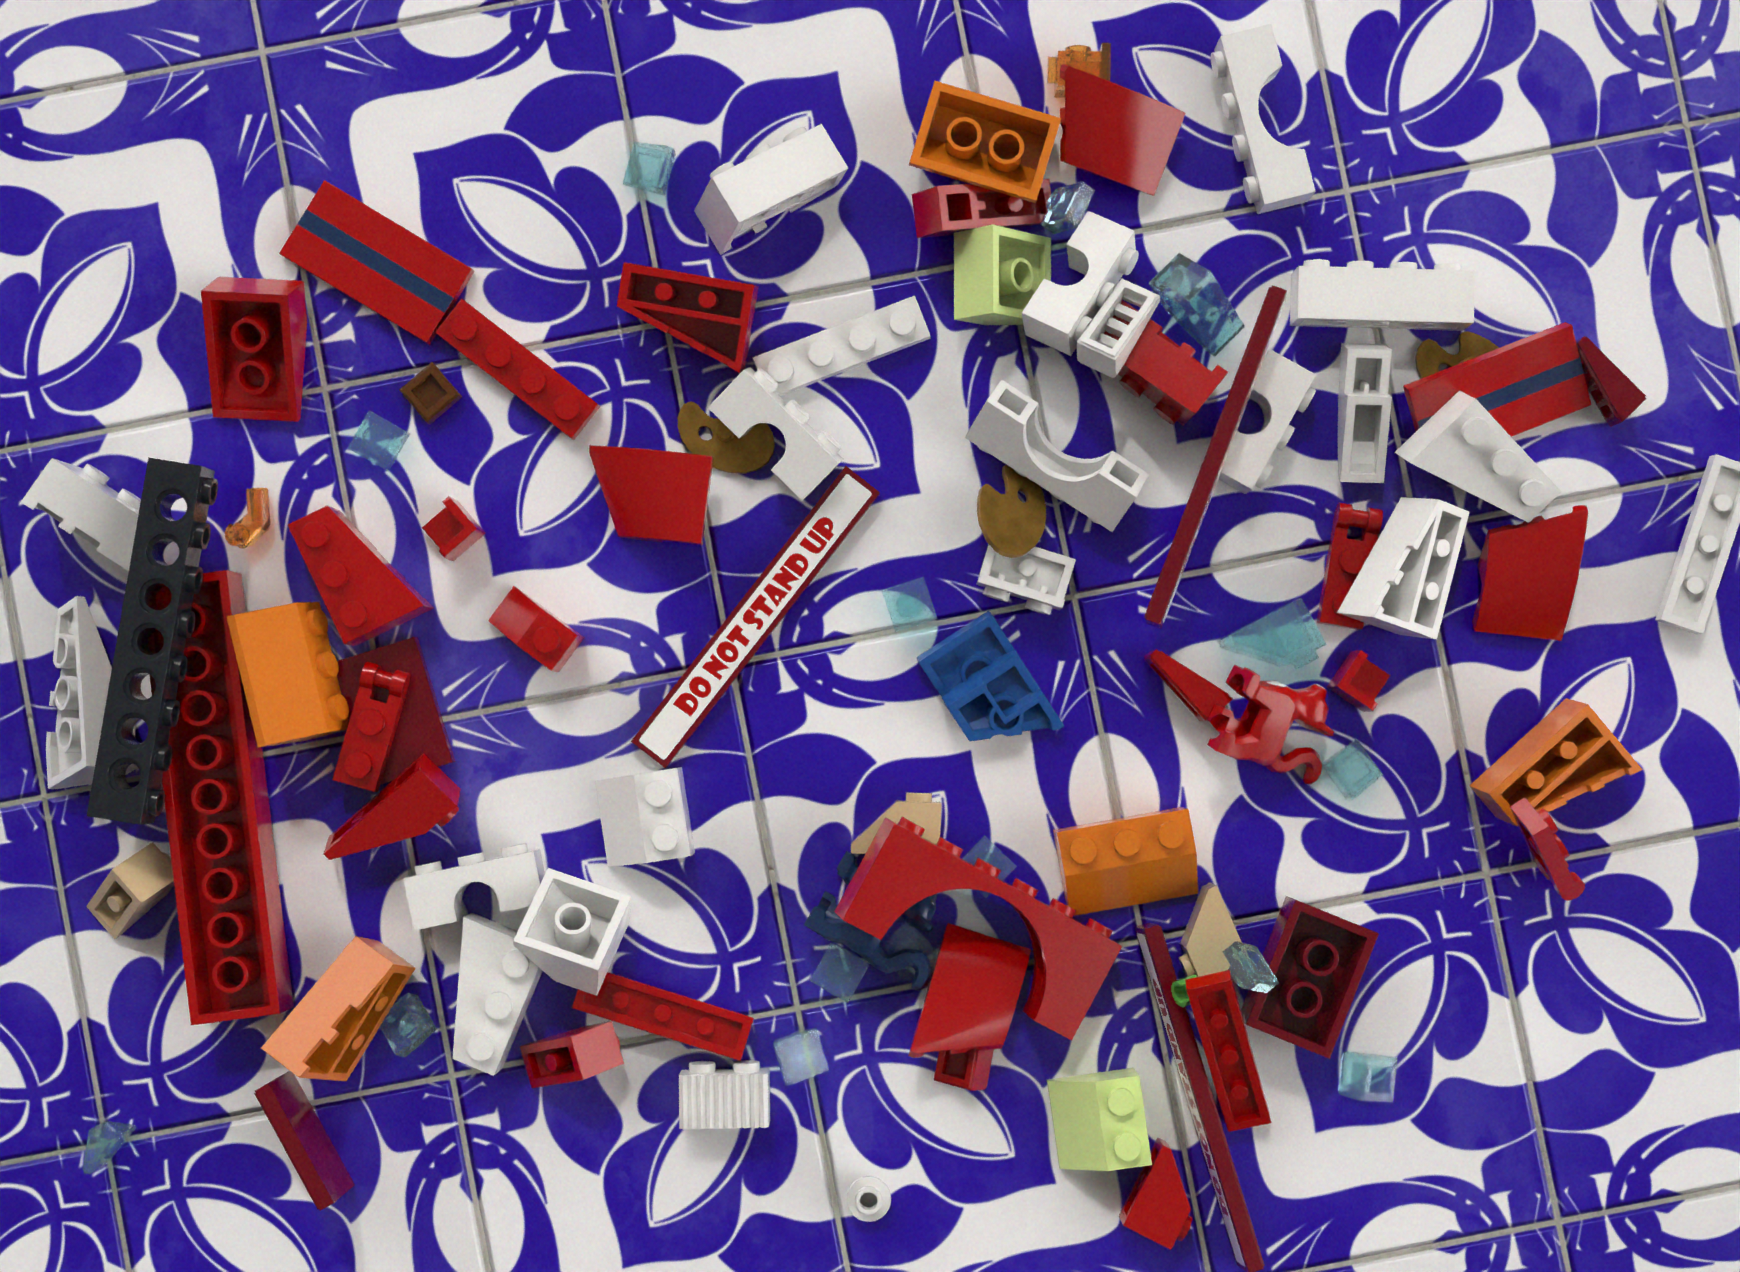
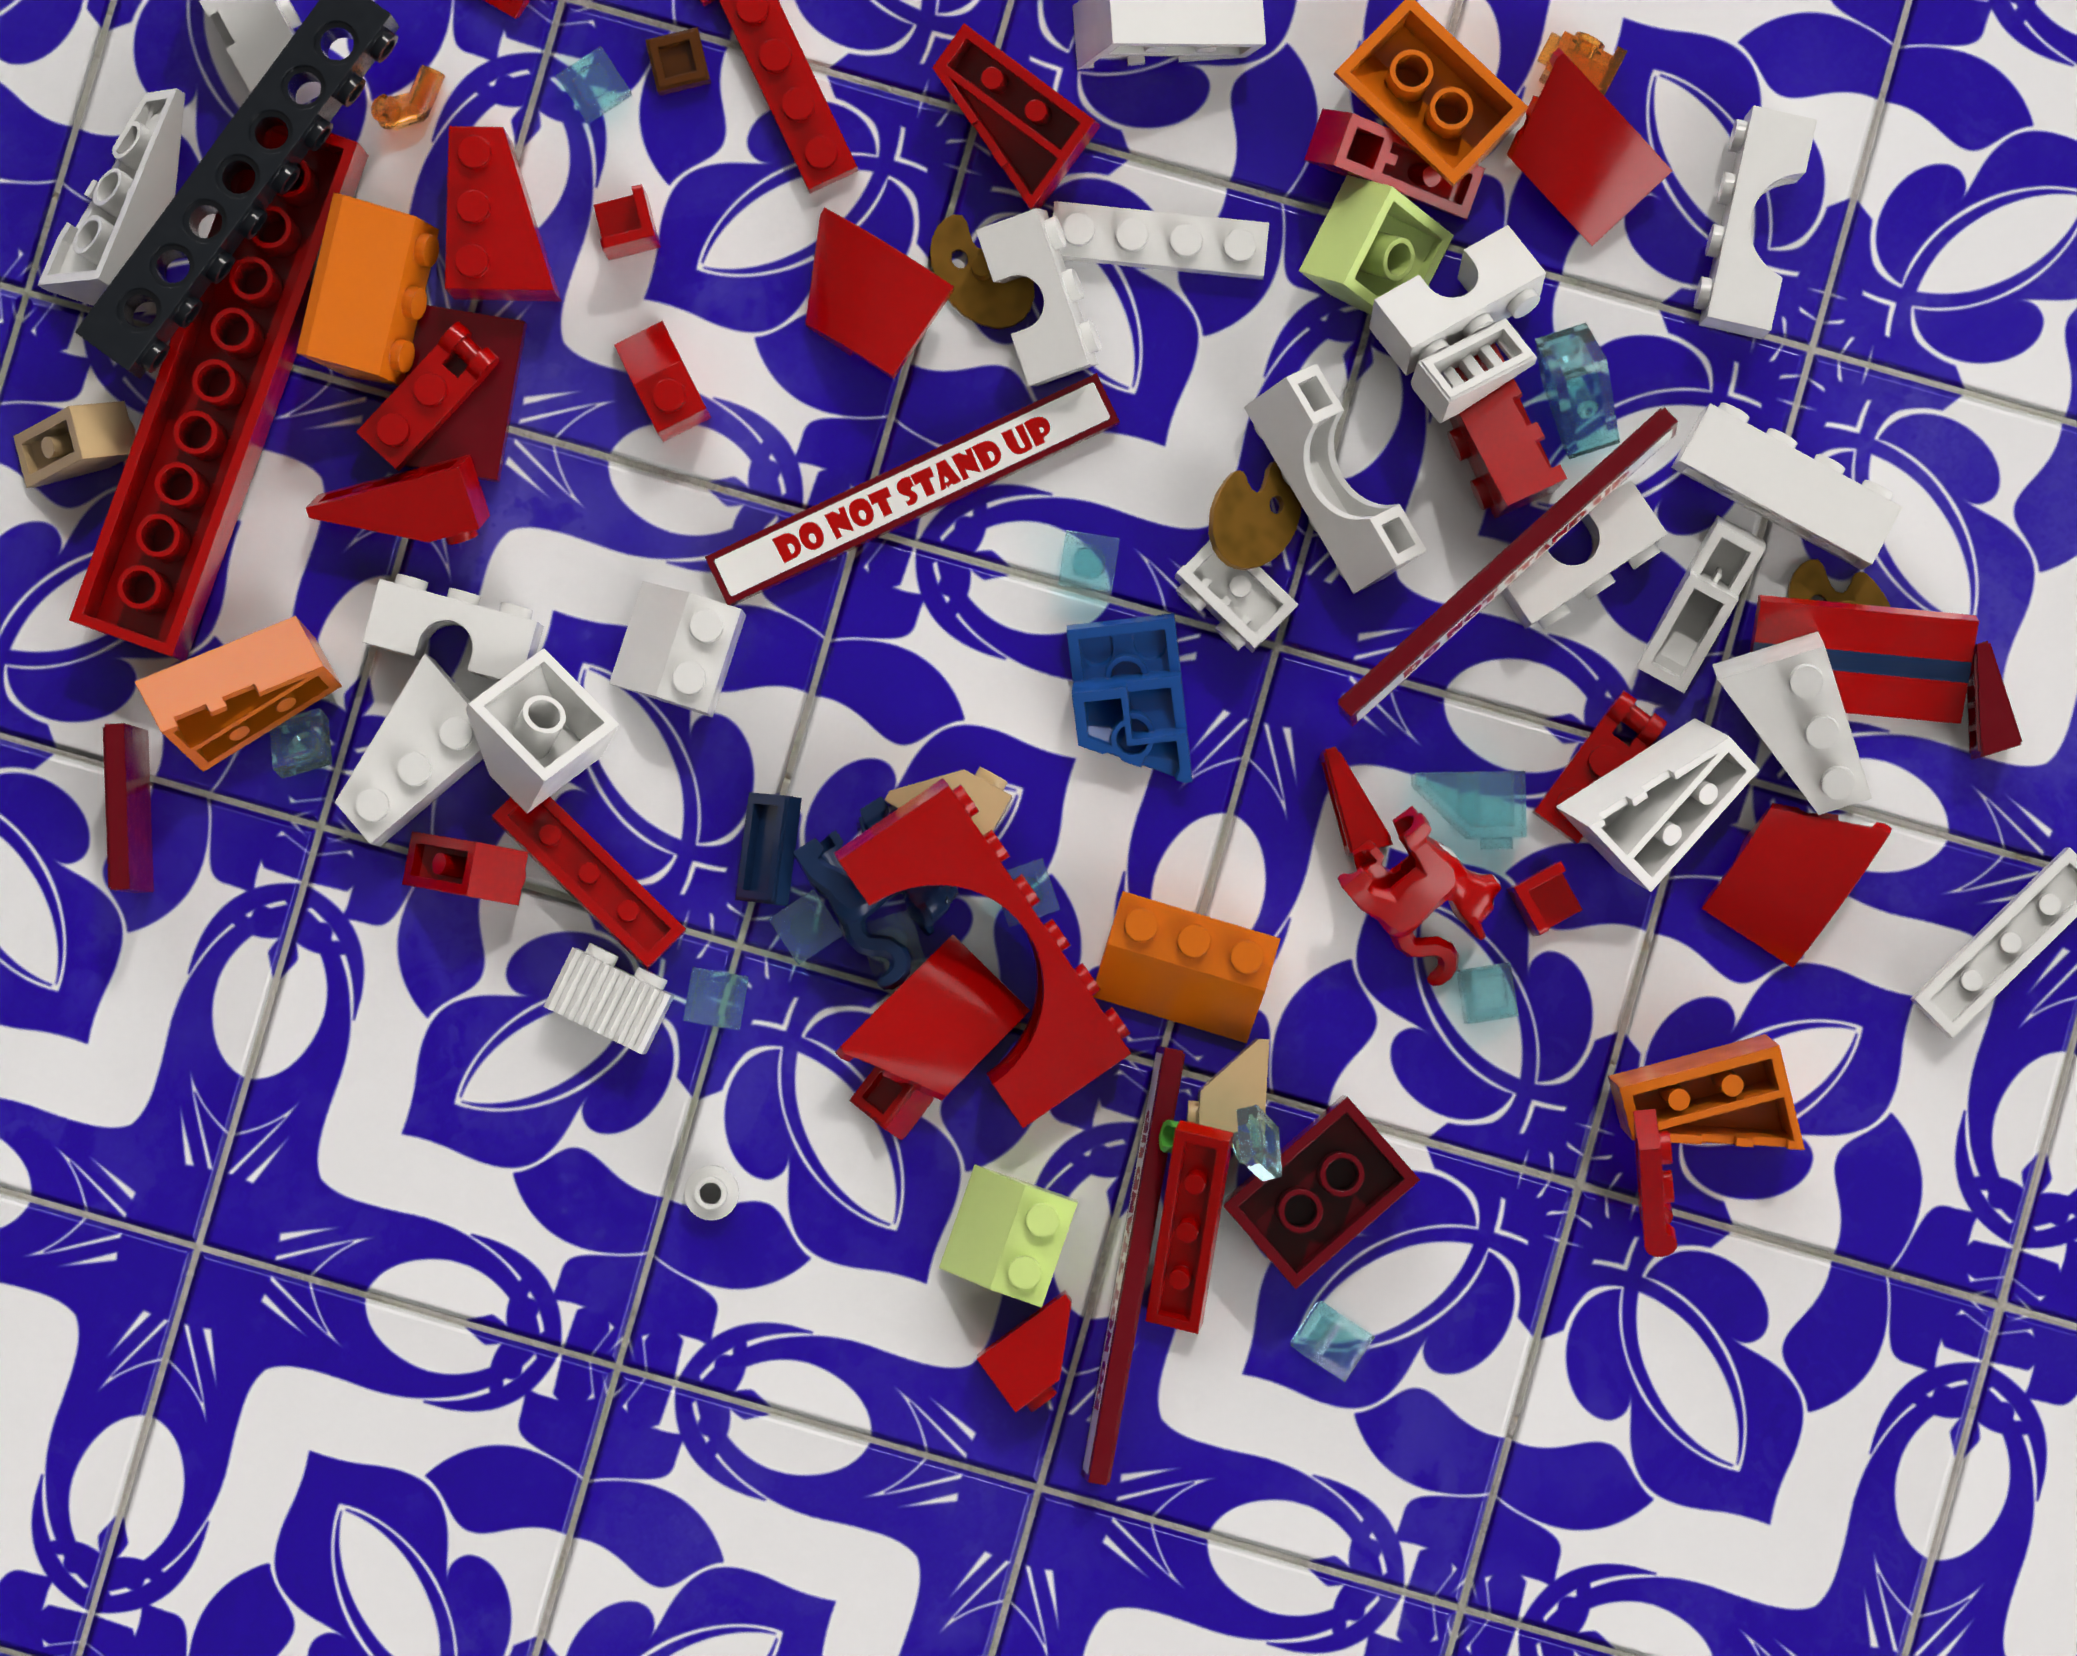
camera: 25 degrees right, 0 degrees up
clear light blue plate [1041,181,1095,234] -> none
none -> dark blue tile [735,792,802,906]

